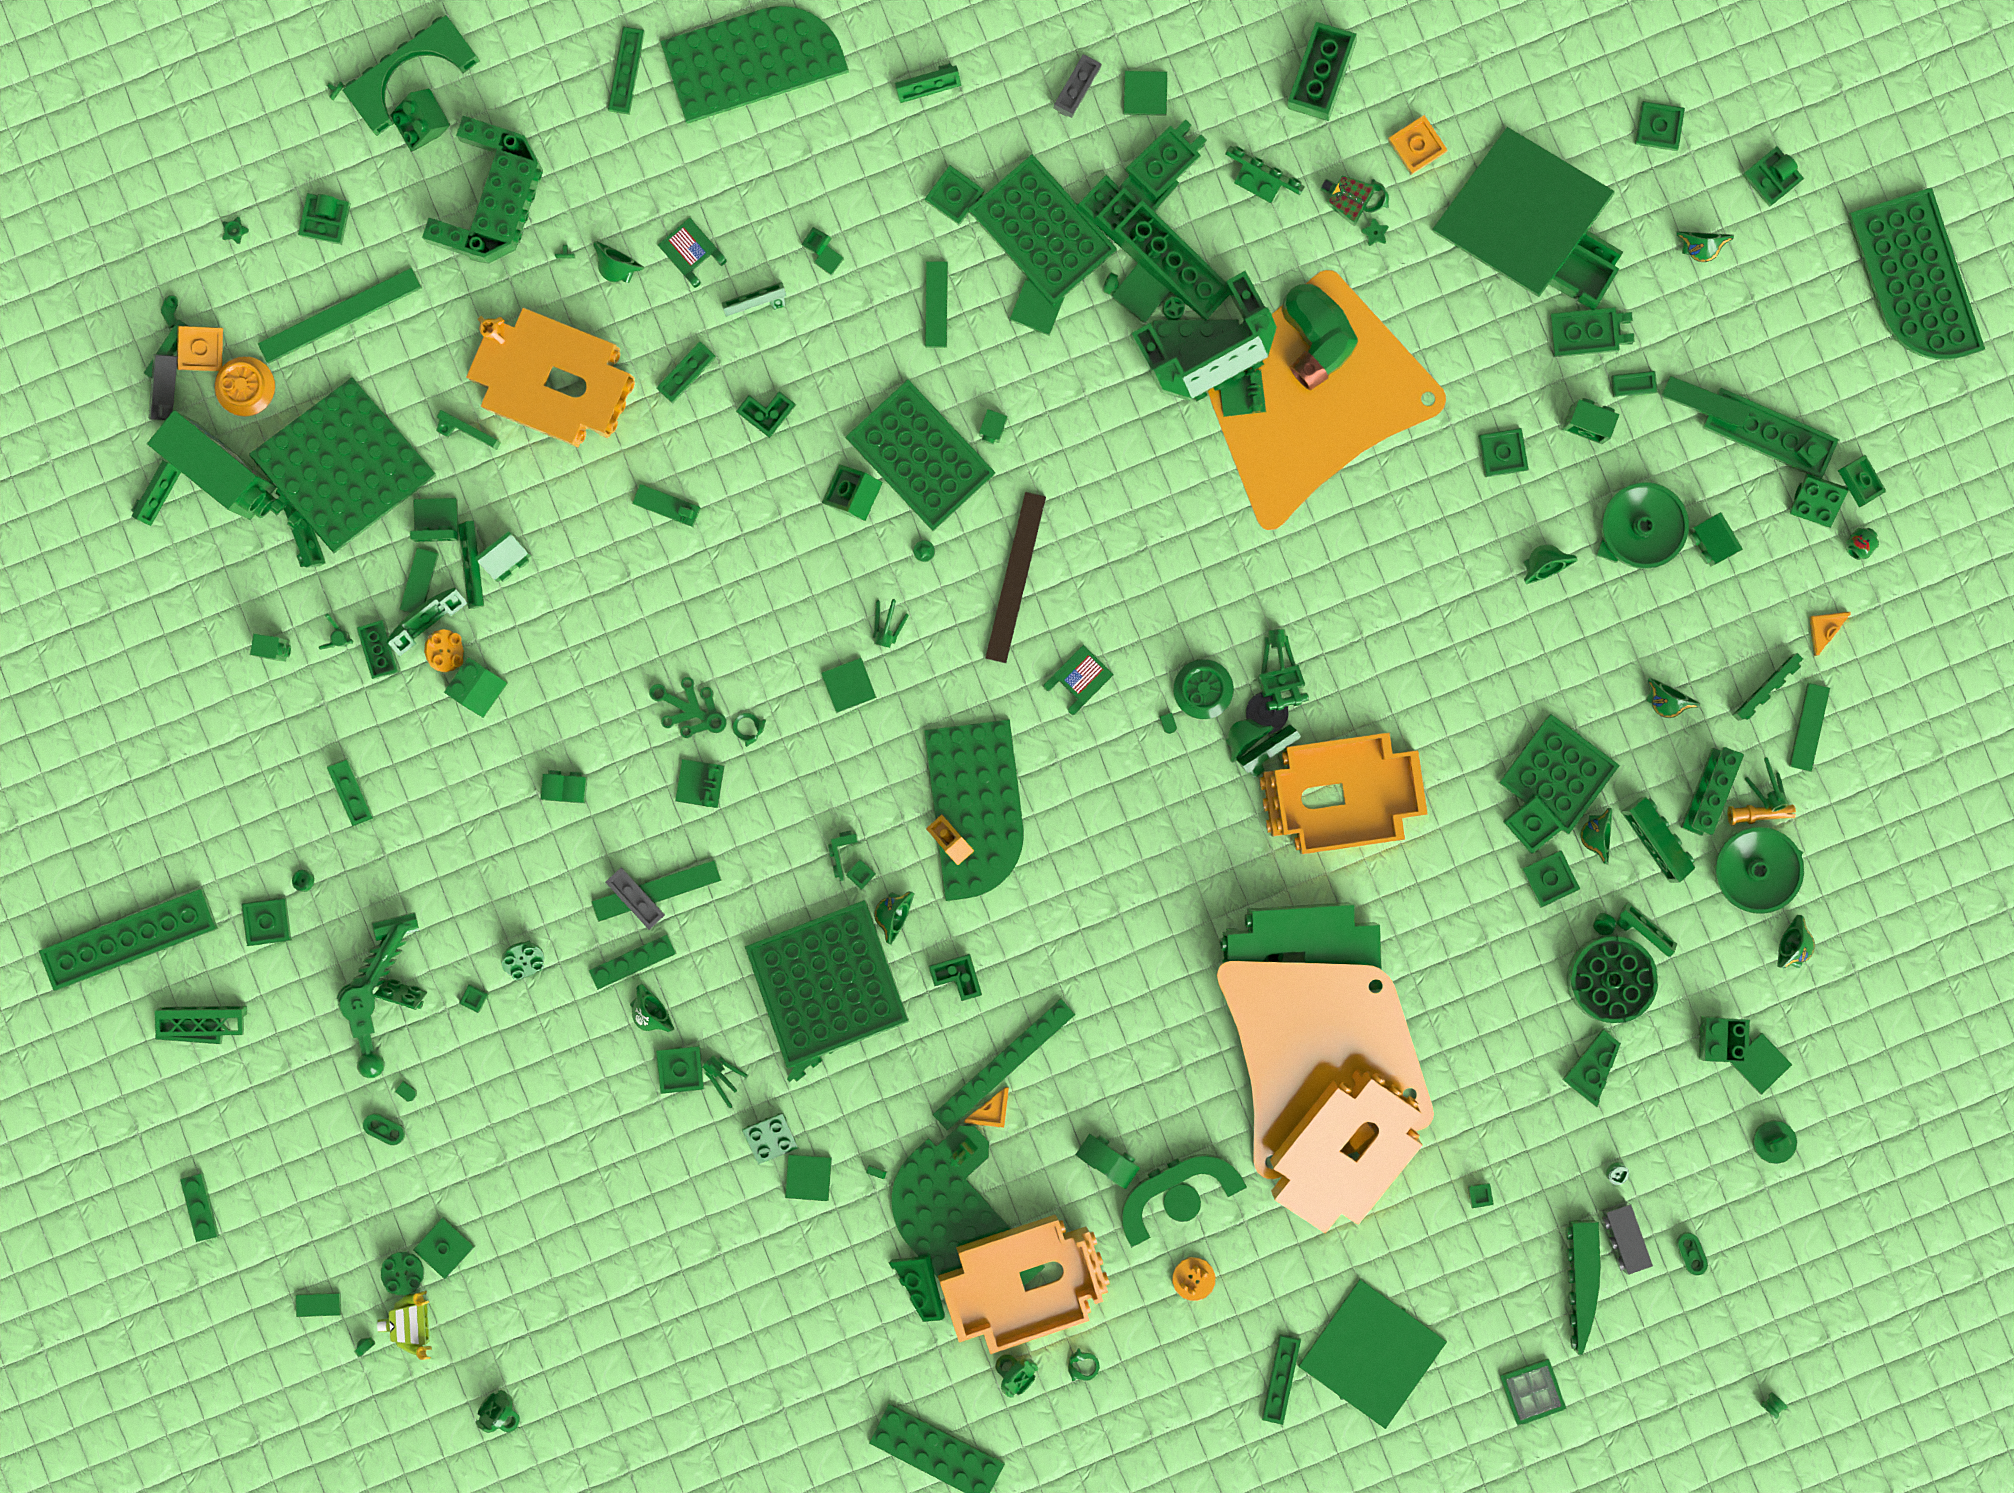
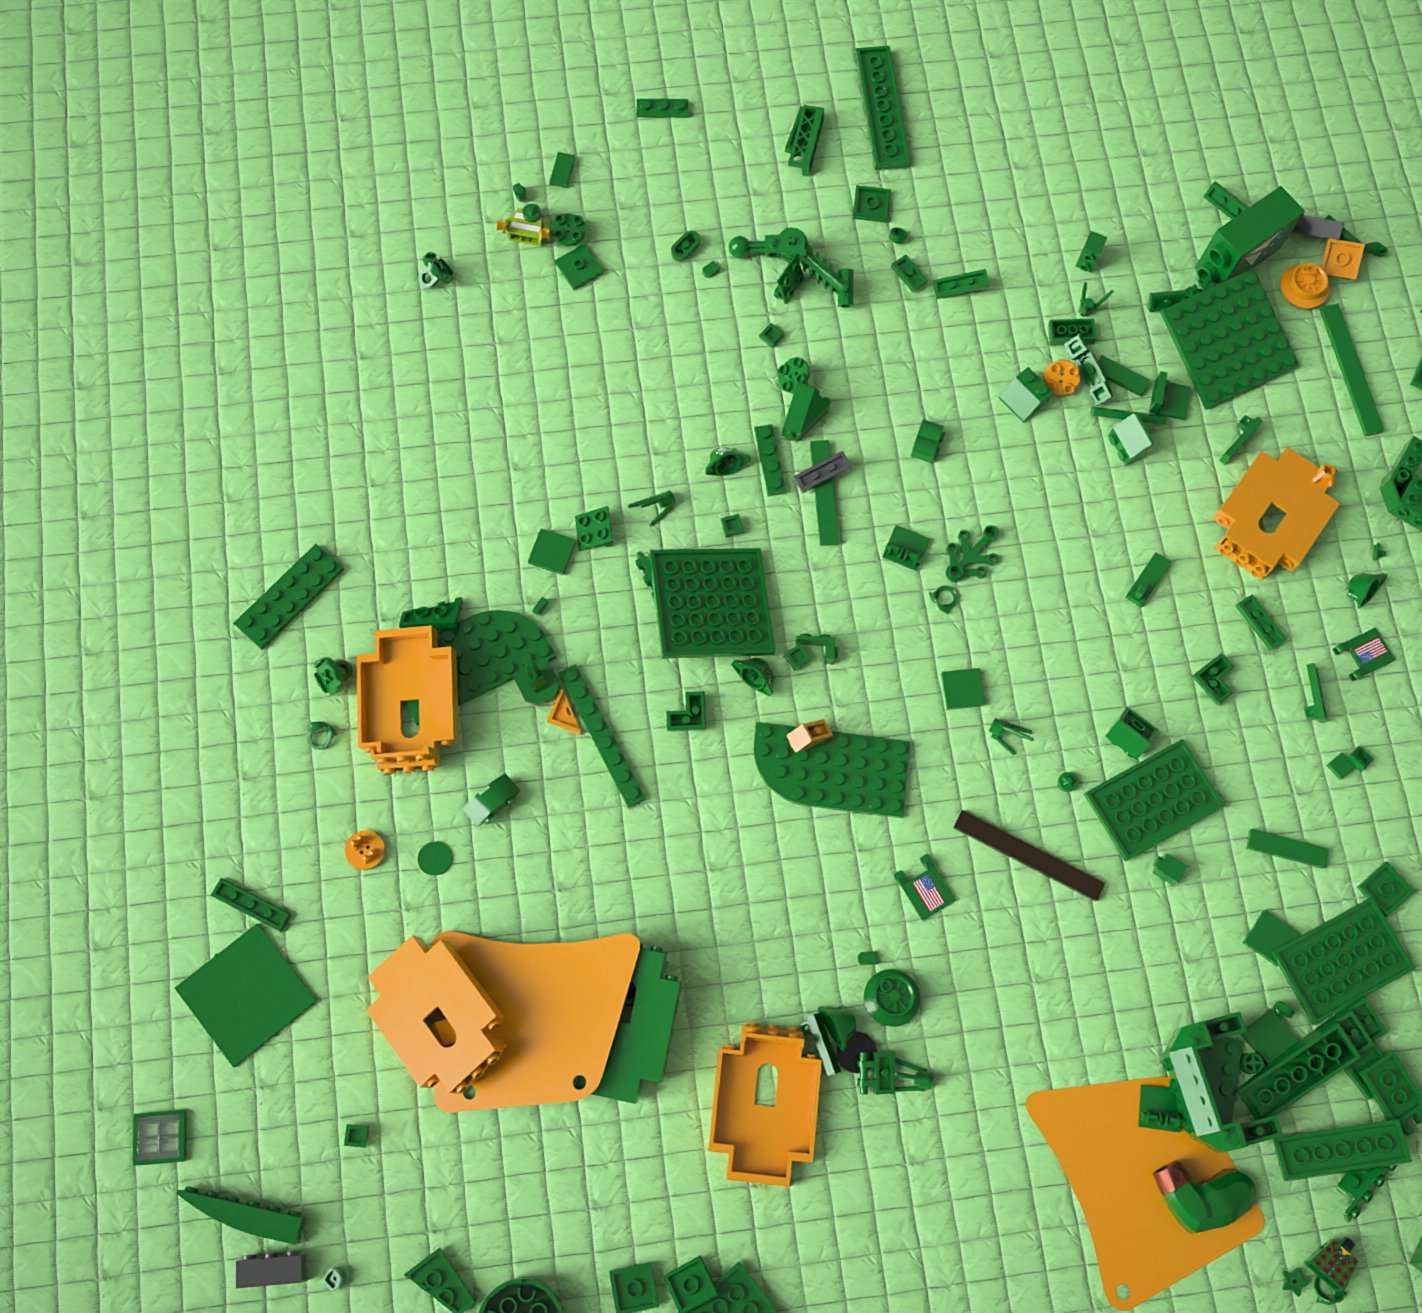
camera: 100 degrees right, 15 degrees down
green plate [656,1046,705,1094] -> none
green arch [1122,1154,1247,1248] -> none
none -> green tile [523,203,541,222]
none -> green plate [720,514,744,538]
none -> green slope [781,382,831,441]
none -> green plate [891,255,928,293]
none -> green plate [1272,1119,1412,1182]

